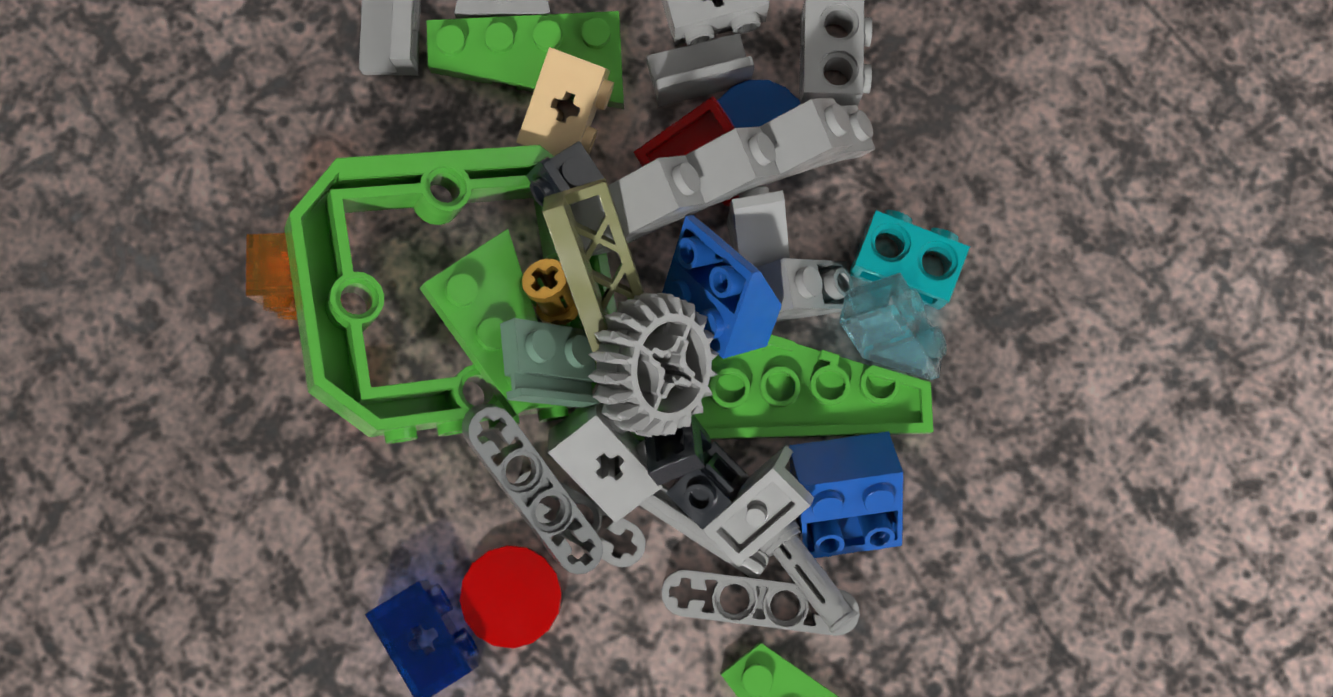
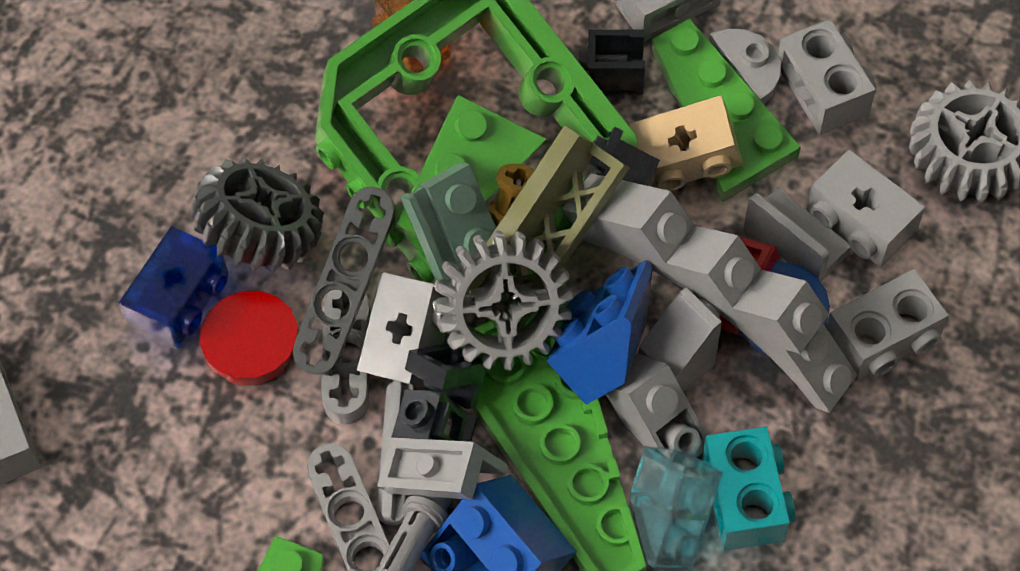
camera: 65 degrees right, 20 degrees down
none -> dark grey gear [191,157,324,273]
none -> black window [579,29,645,94]

